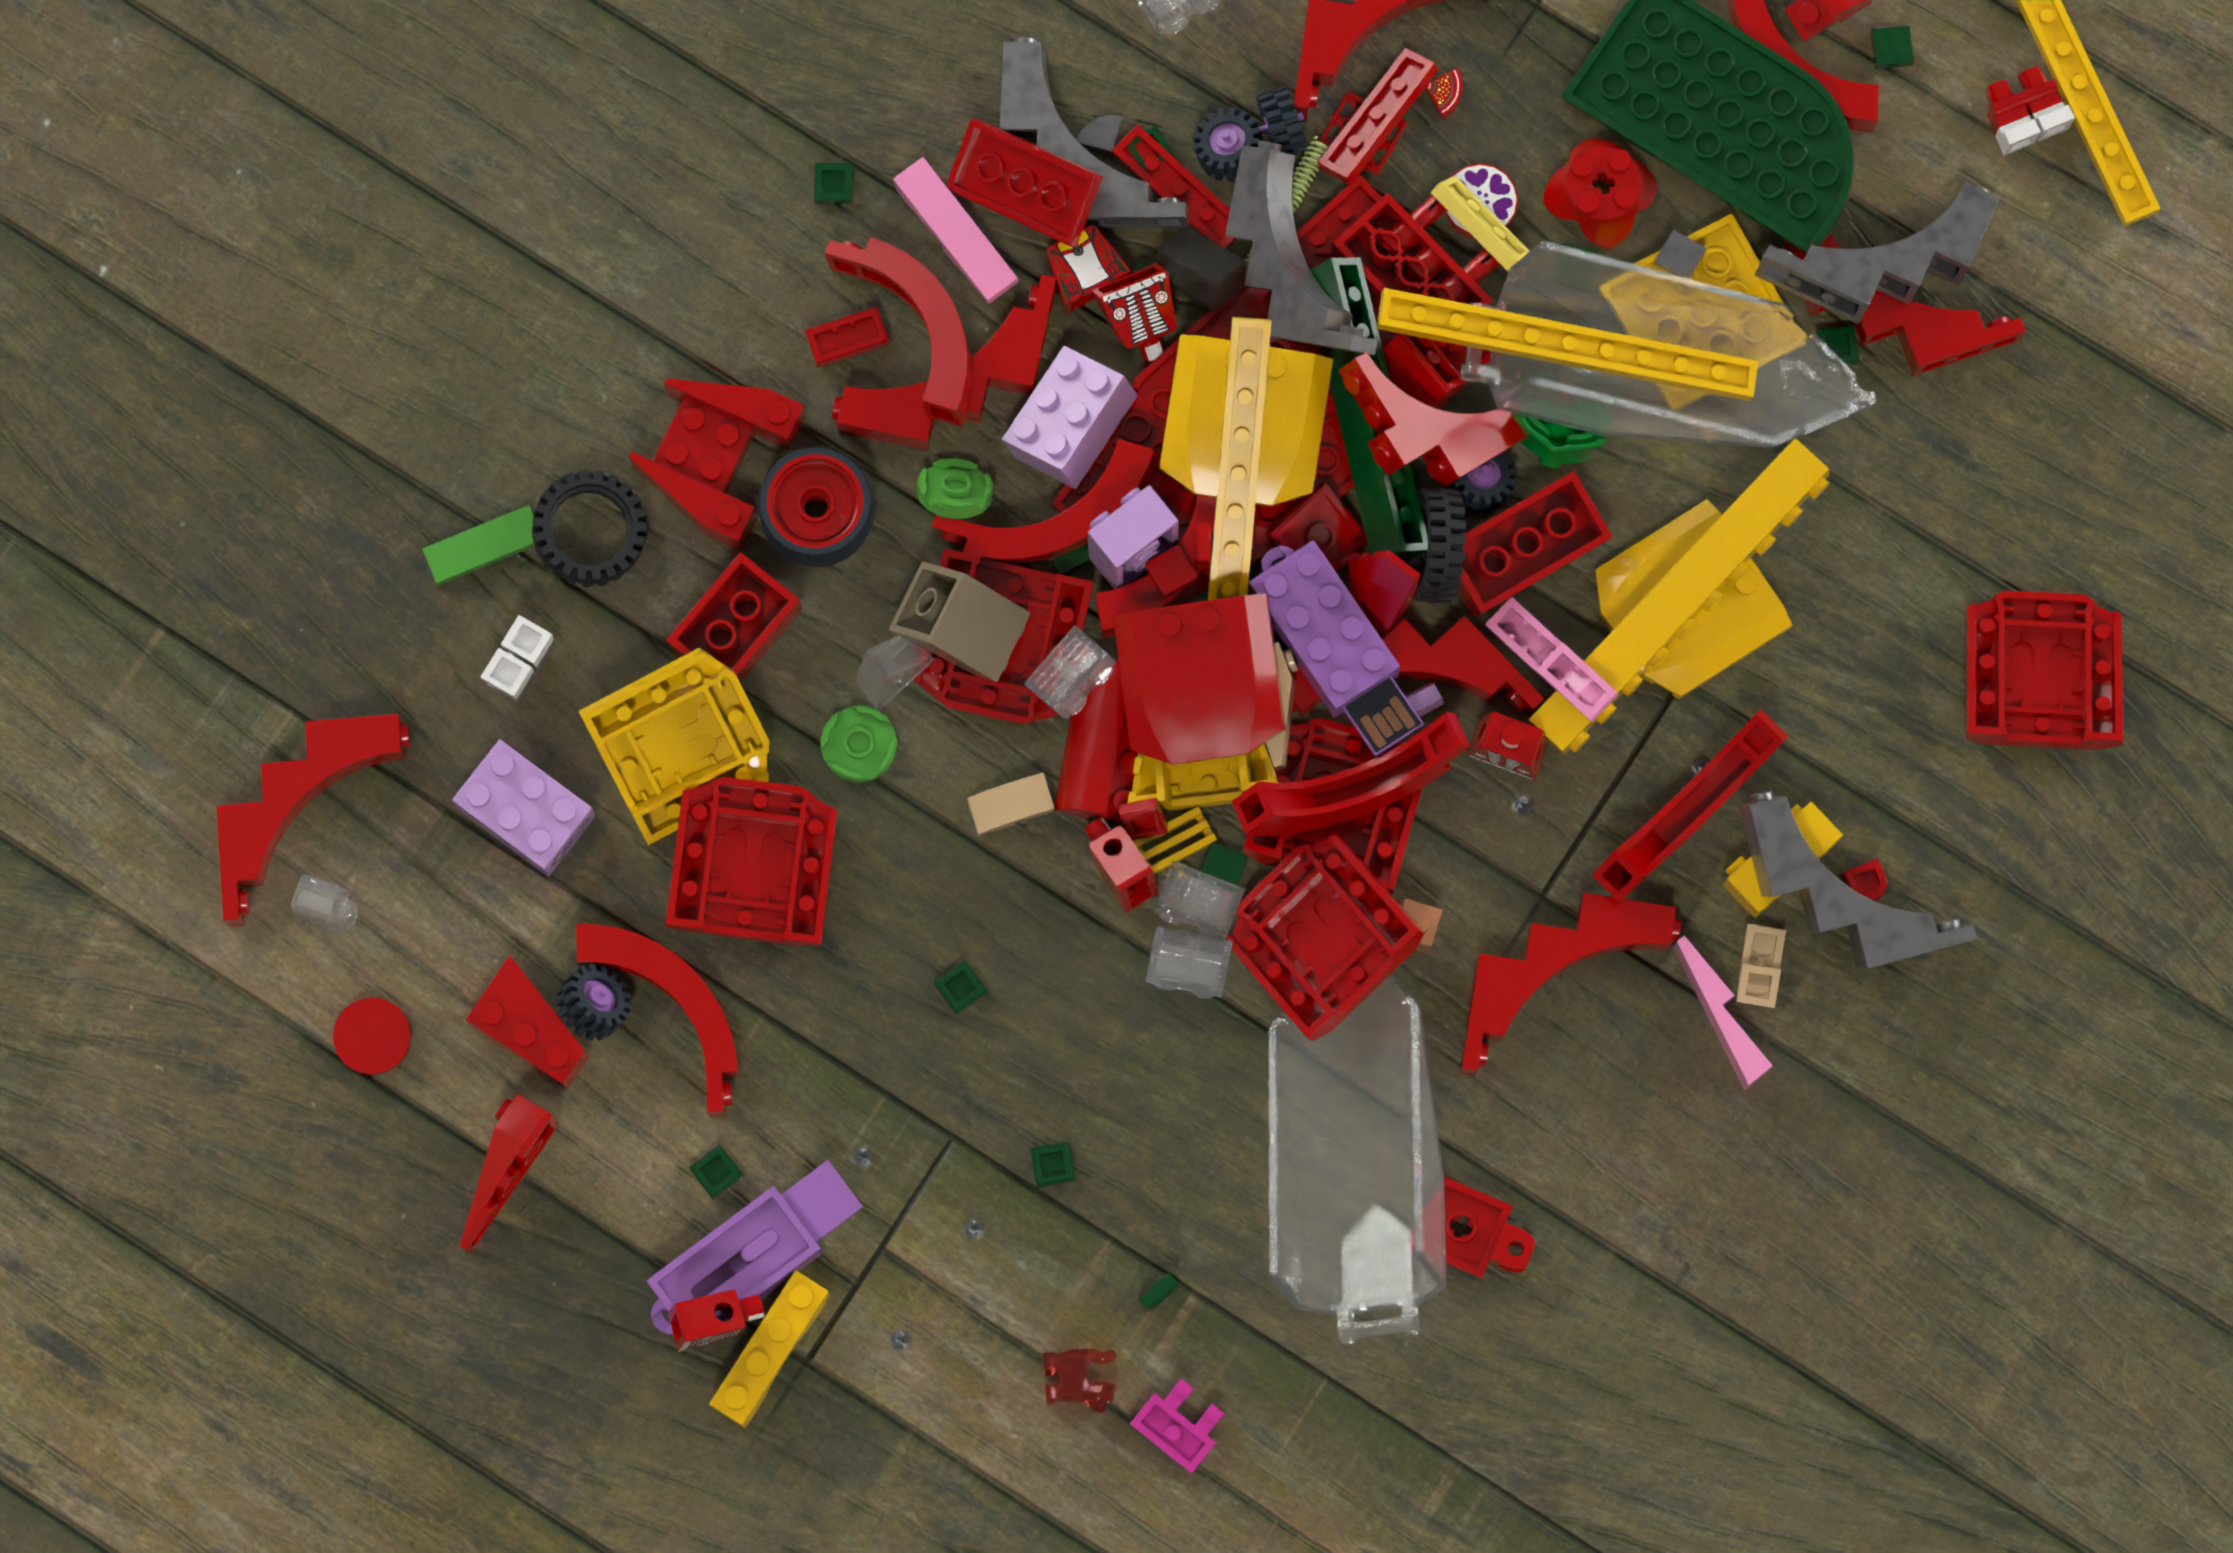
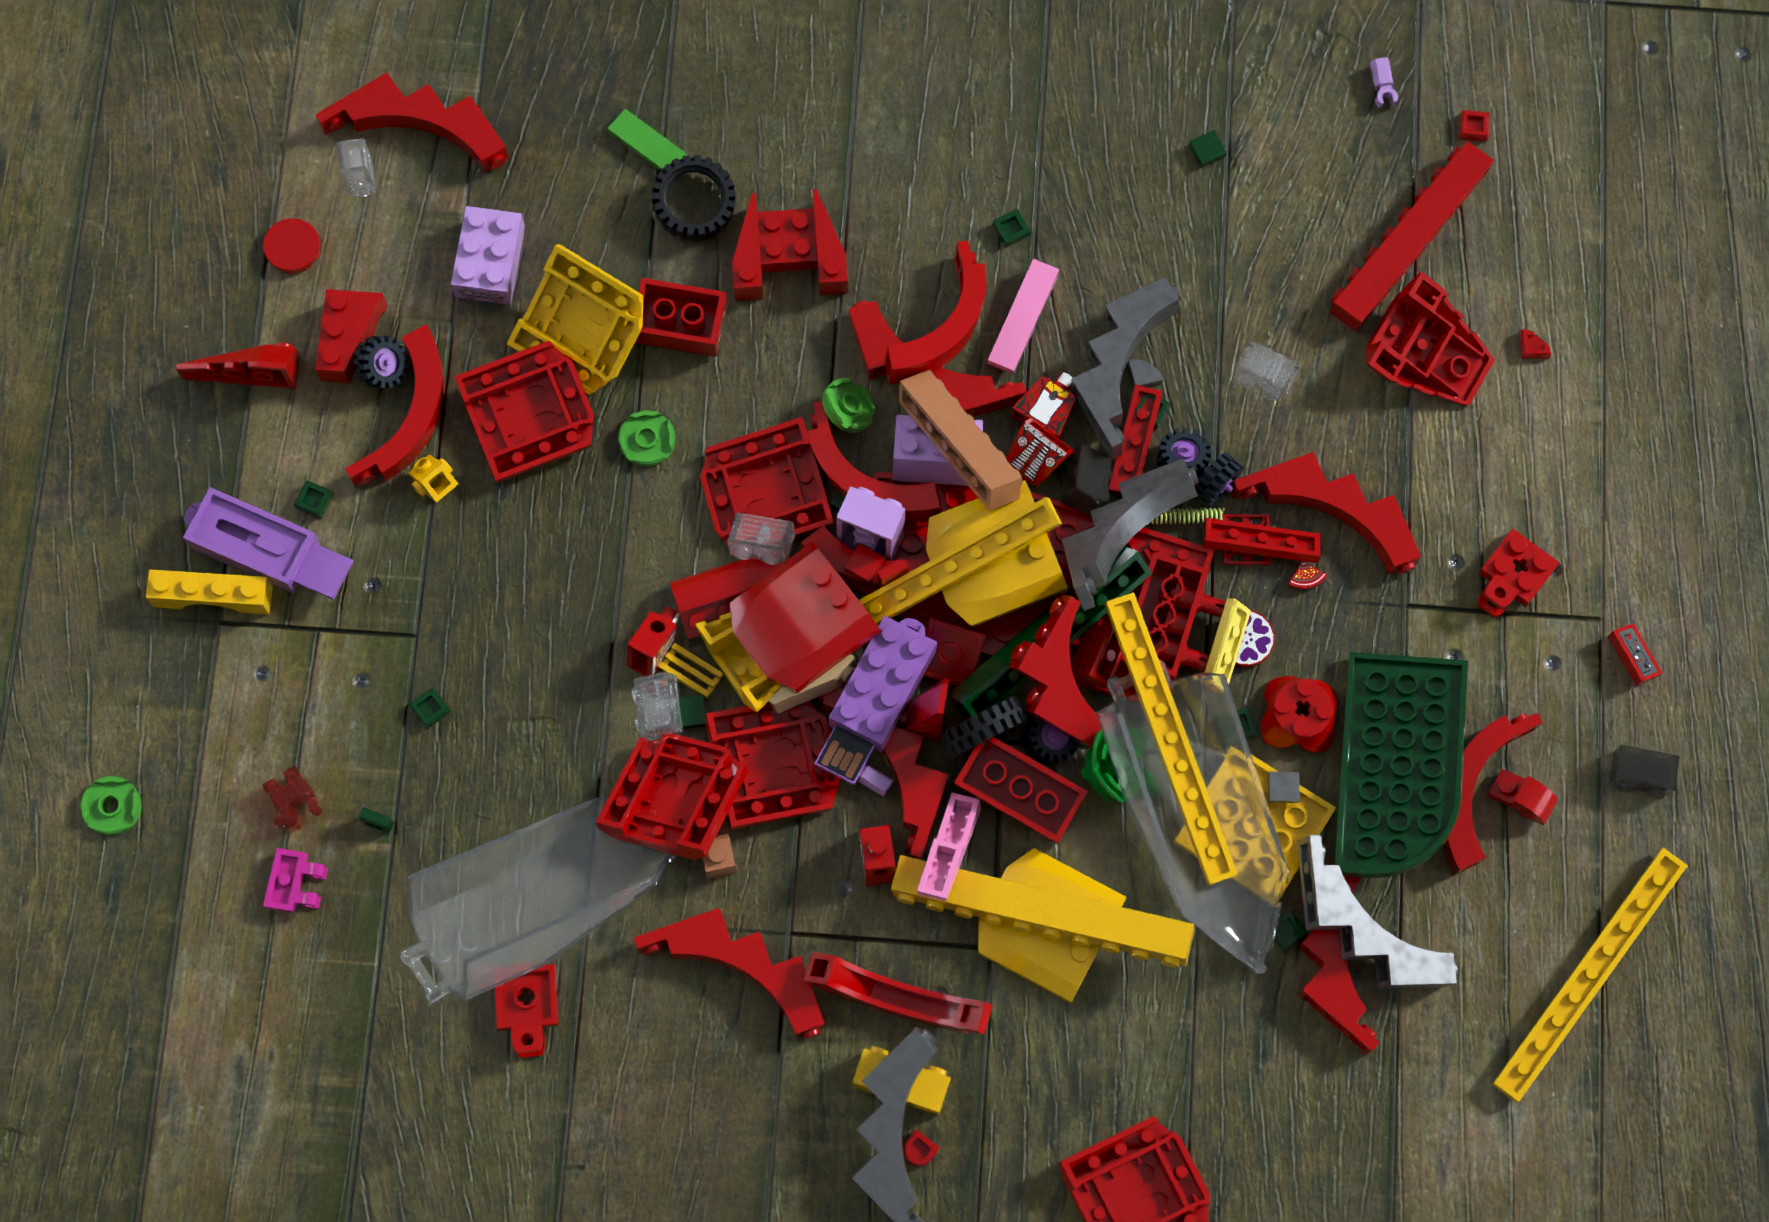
camera: 60 degrees right, 5 degrees down
white hips [481,615,555,704] -> none
red torso [668,1289,764,1352] -> none
red wheel [758,447,874,567] -> none
red plate [805,307,890,369] -> none
clear slope [855,636,935,711] -> none
dark tan slope [888,561,1031,682] -> none
dark green tile [933,960,988,1015] -> none
red tile [946,118,1103,247] -> none
tan slope [967,772,1055,836] -> none
red tile [1119,798,1168,840] -> none
clear brick [1145,926,1233,999] -> none
red arch [1231,712,1470,836] -> none
bright pink slope [1673,935,1773,1090] -> none
tan slope [1736,923,1786,1008] -> none
dark green tile [1870,26,1914,69] -> none
hips [1986,66,2075,156] -> none
none -> yellow brick [408,454,458,503]
none -> nougat brick [899,370,1022,511]

